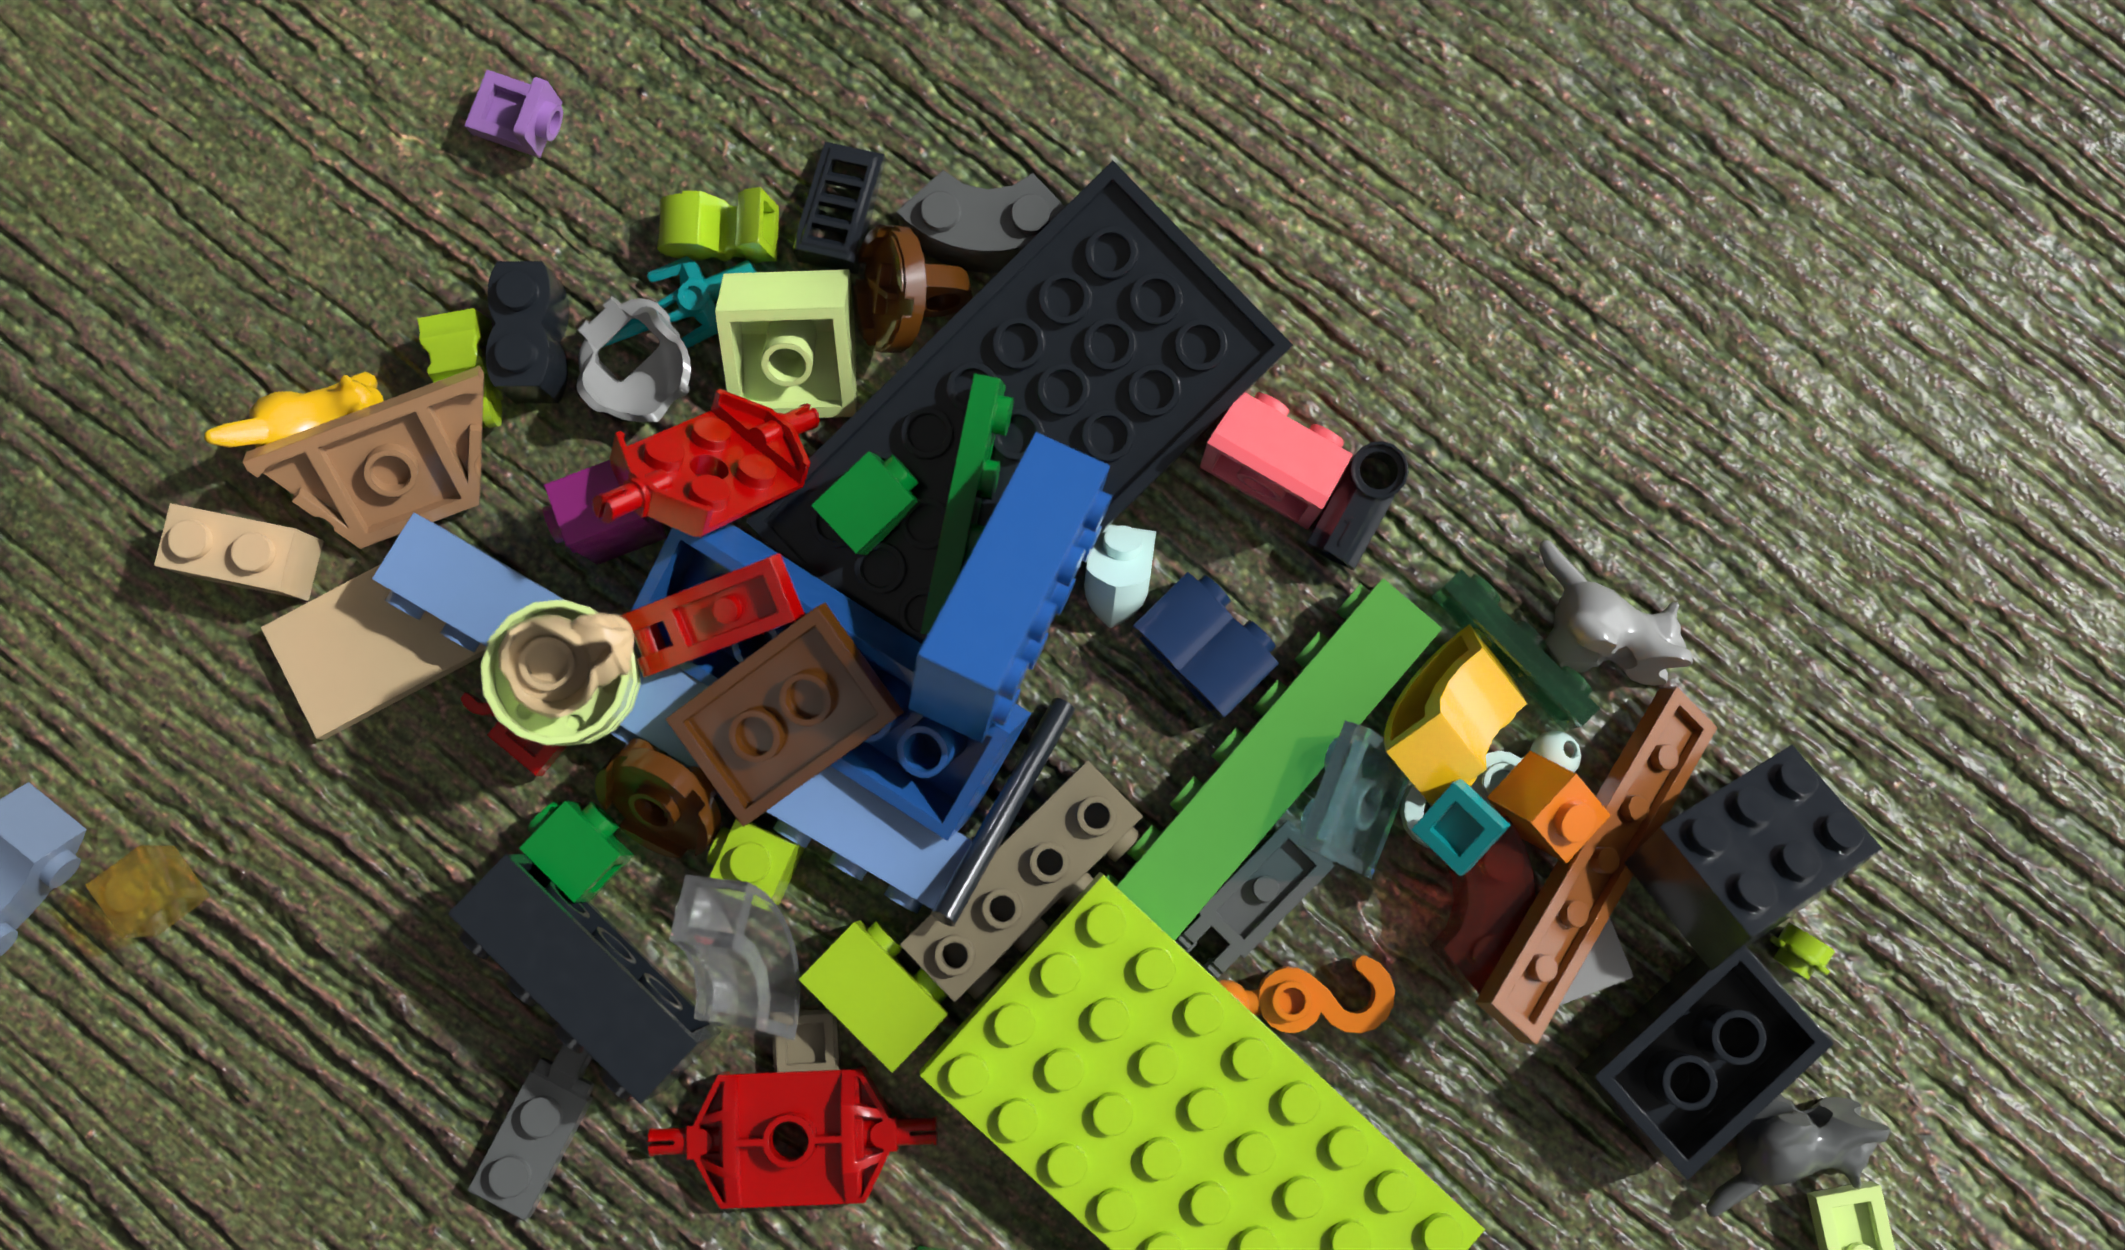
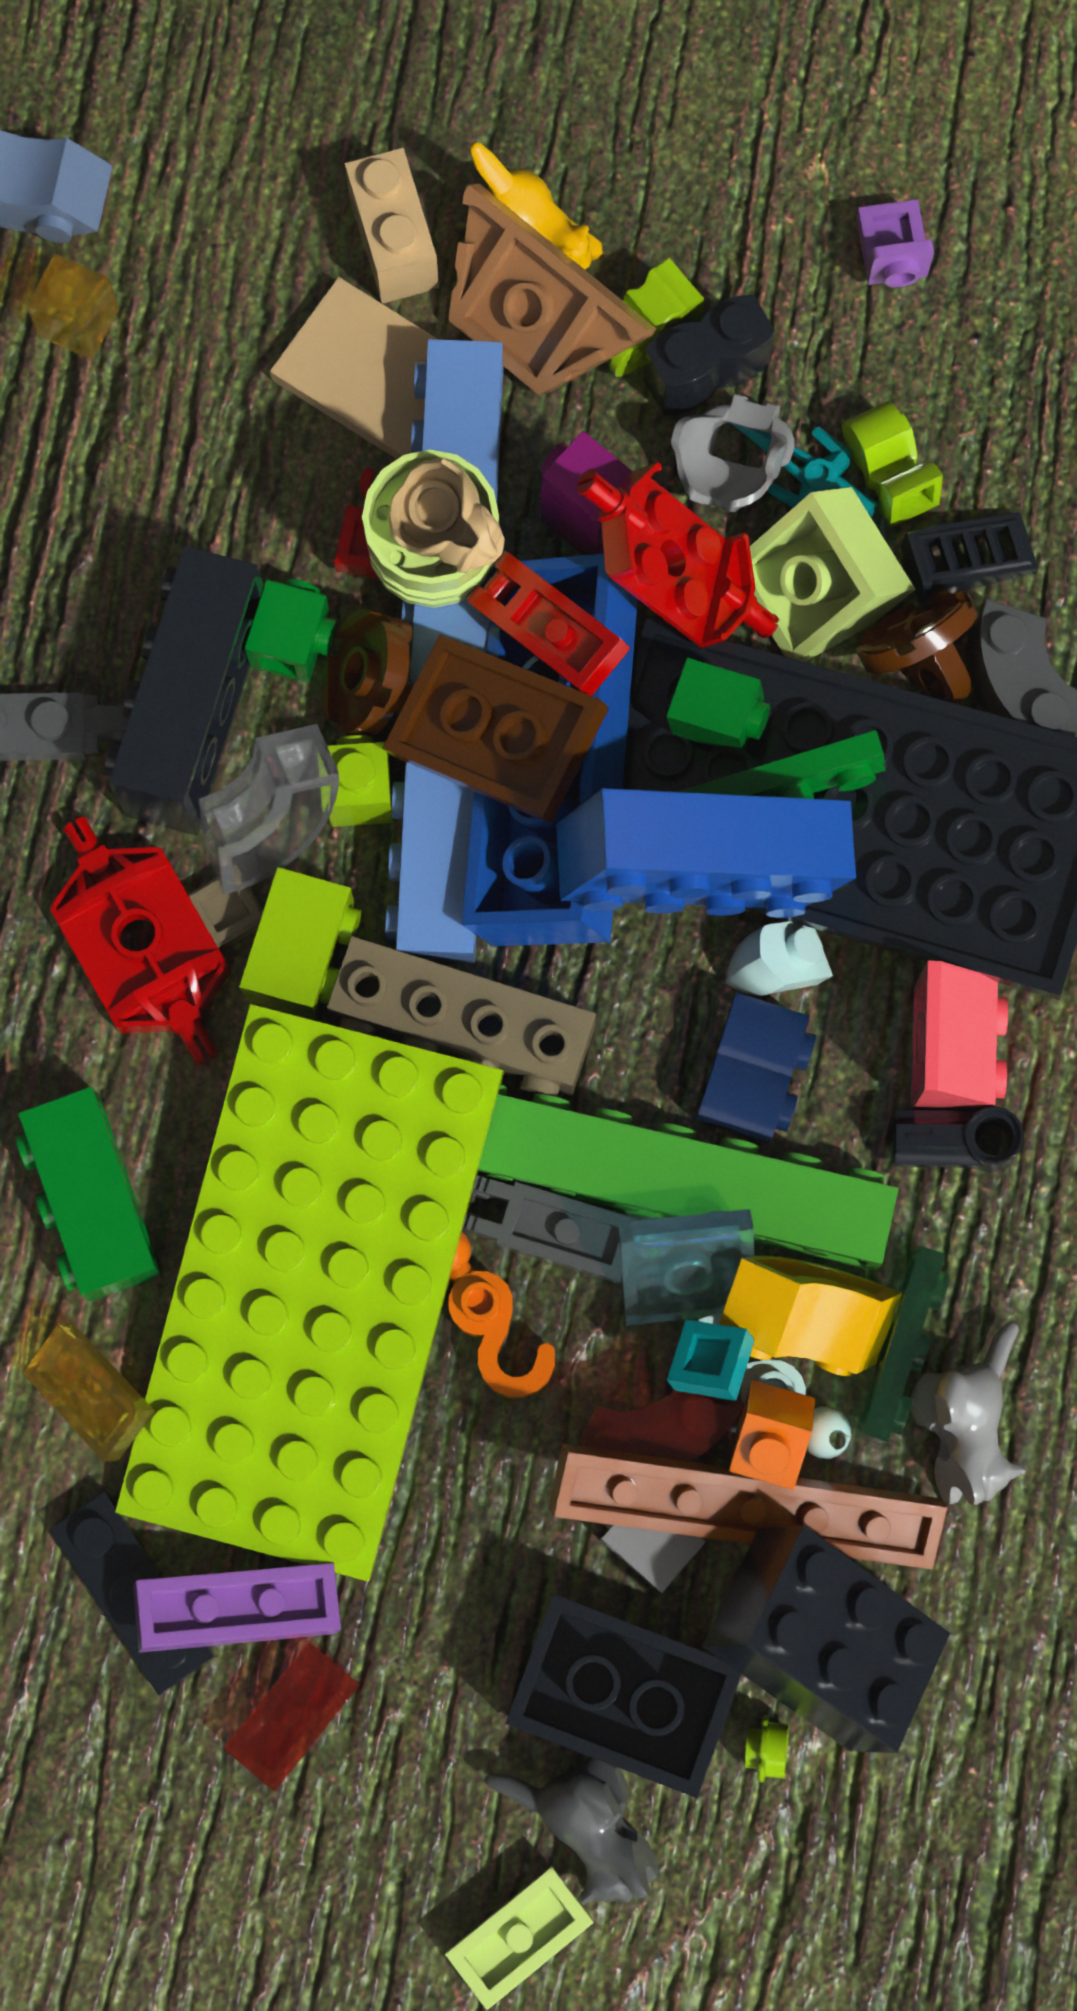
camera: 60 degrees right, 5 degrees down
black bar [931,698,1075,927] -> none

